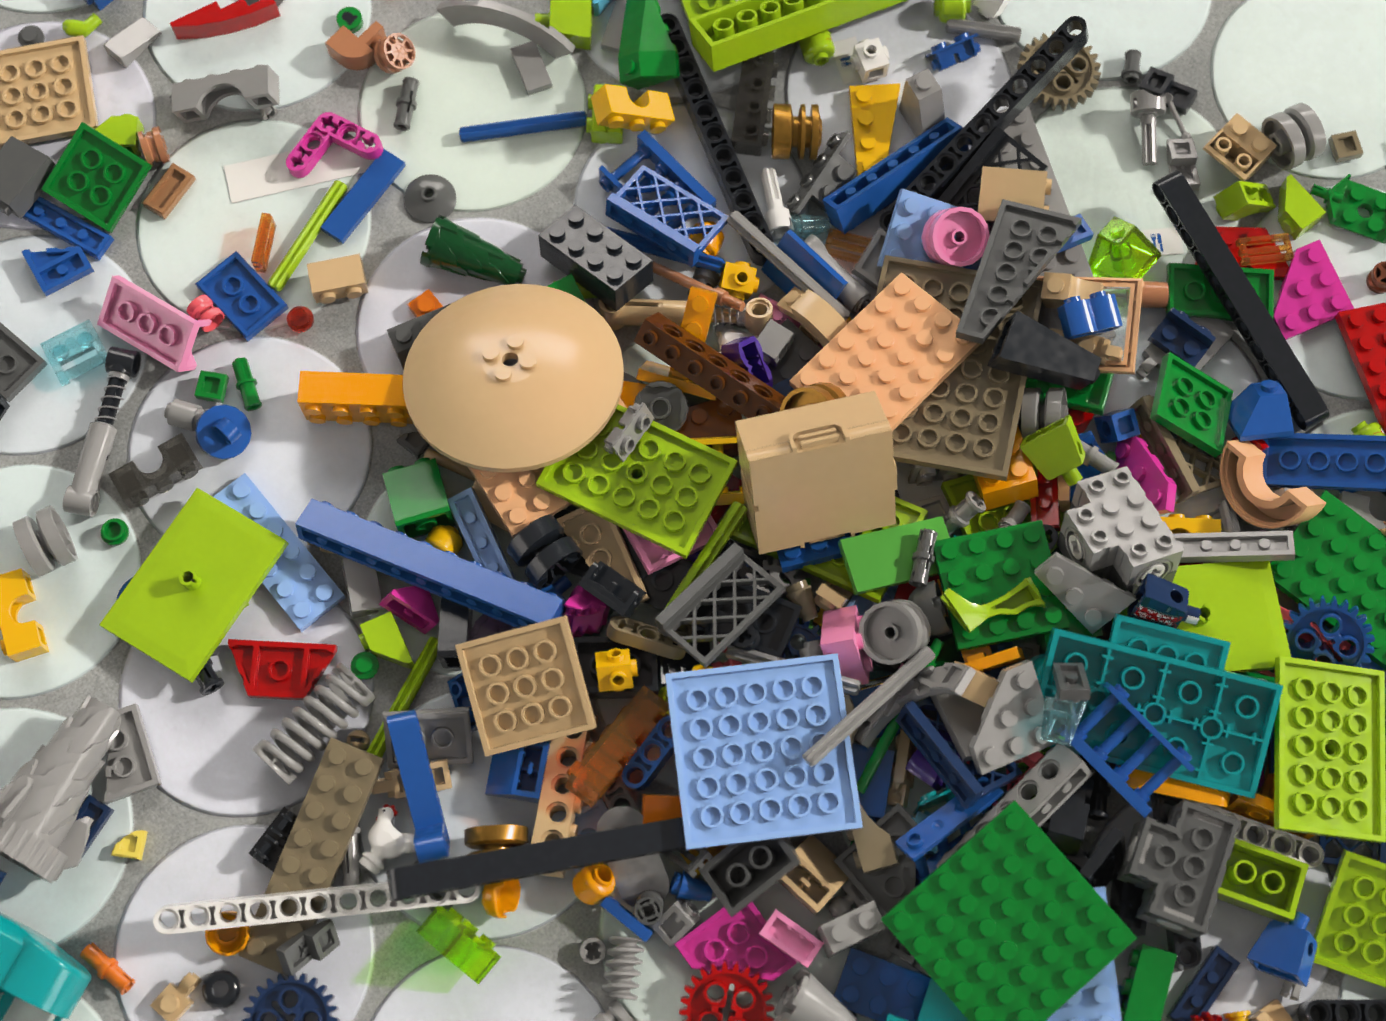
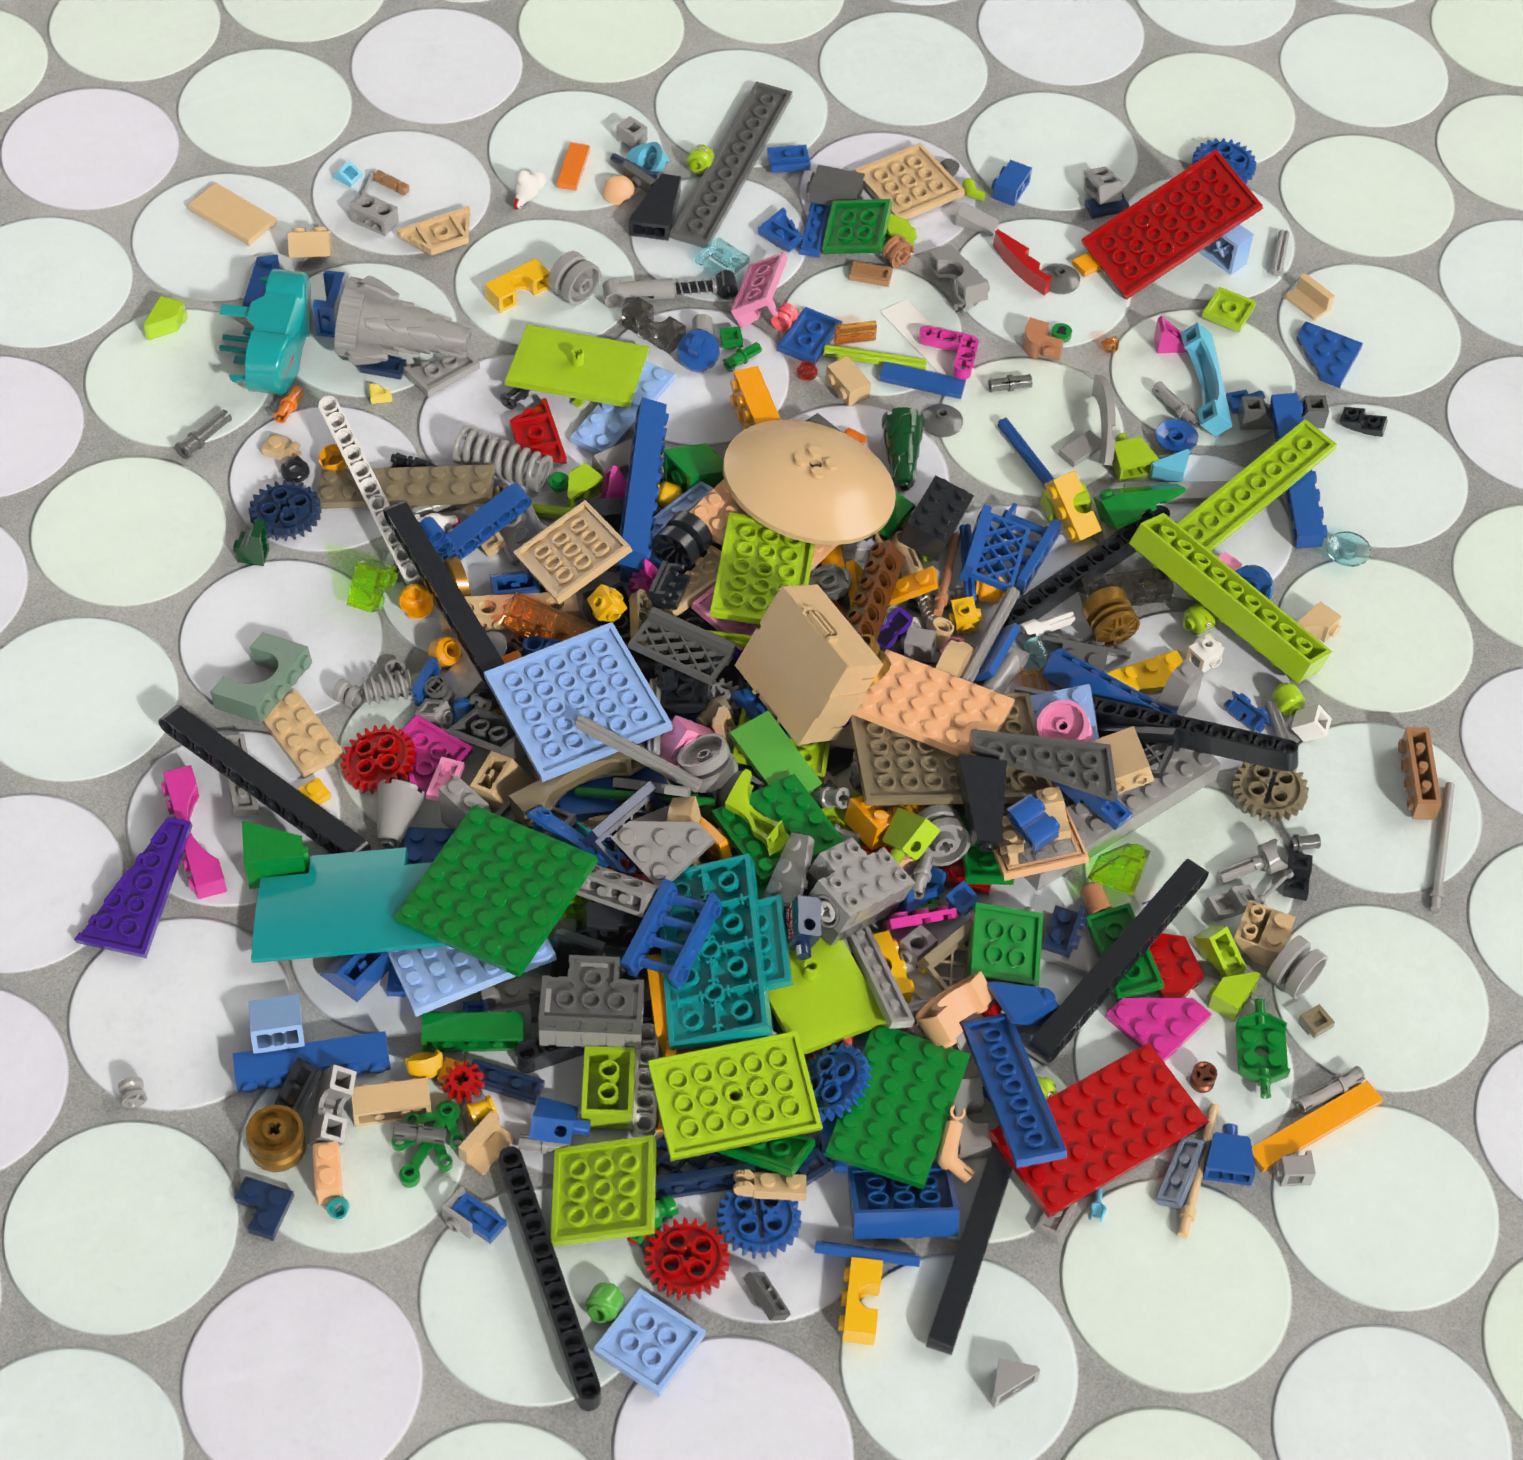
camera: 70 degrees right, 20 degrees down
green plate [101,518,129,546] -> none
dark grey slope [276,919,340,976] -> none
nougat wheel [374,33,415,74] -> none
light grey hinge [603,402,654,462] -> none
dark grey pin [909,529,938,587] -> none
clear light blue slope [1041,692,1088,746] -> none
flat silver plate [1053,663,1090,703] -> none
clear orange tile [1235,233,1294,266] -> none

